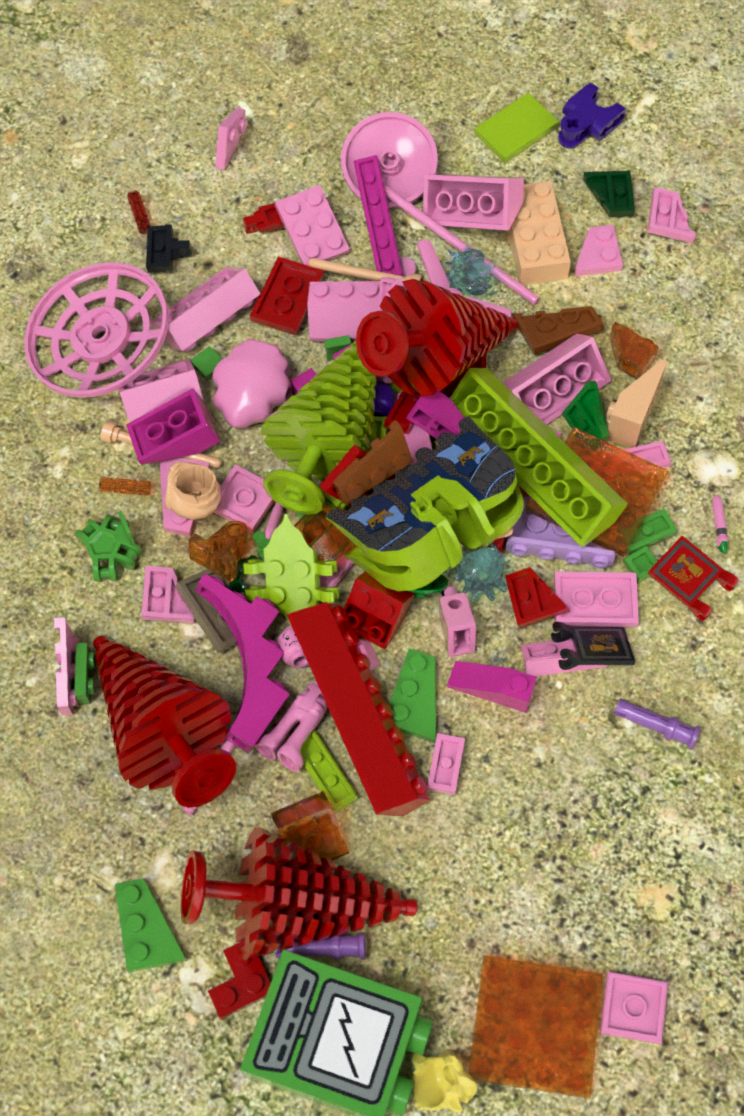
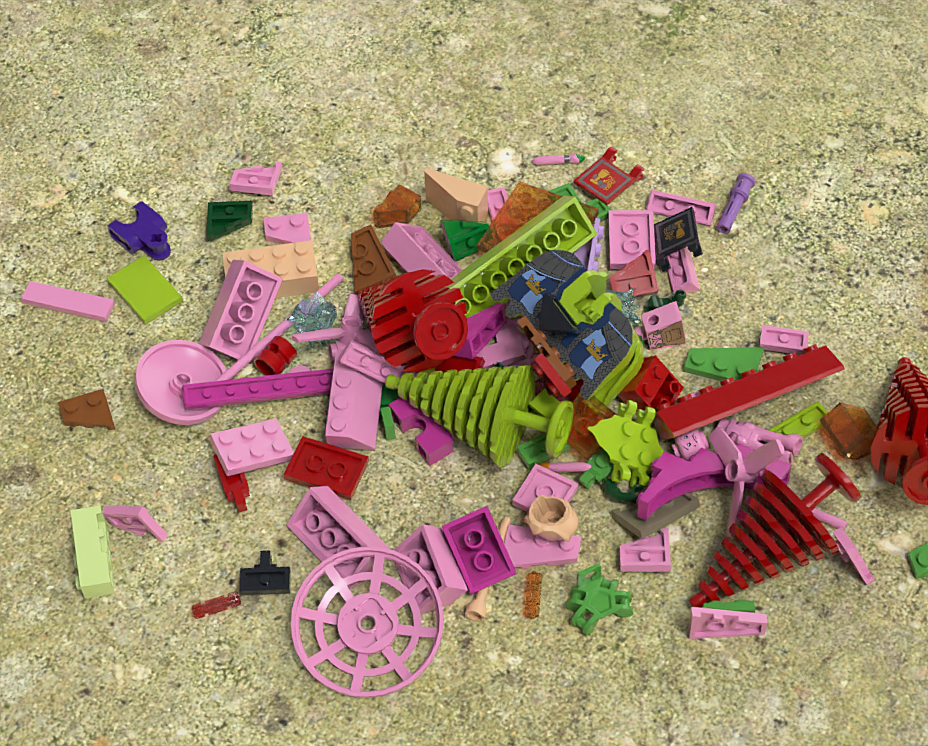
camera: 90 degrees left, 10 degrees down
clear orange tile [188,521,248,582] -> none
bright green tile [190,346,222,381] -> none
bright pink piece [213,339,292,429] -> none
light nougat piece [308,258,424,284] -> none
dark pink slope [447,661,536,713] -> none
none -> bright pink tile [21,281,115,322]
none -> dark orange wing [58,389,115,430]
none -> yellowish green wedge [71,506,114,599]
none -> red wheel [254,336,297,376]
none -> black slope [539,292,583,335]
none -> dark green piece [645,289,686,312]
none -> bright pink slope [646,190,716,226]
none -> bright pink piece [709,427,784,537]
none -> bright pink wing [833,527,875,586]

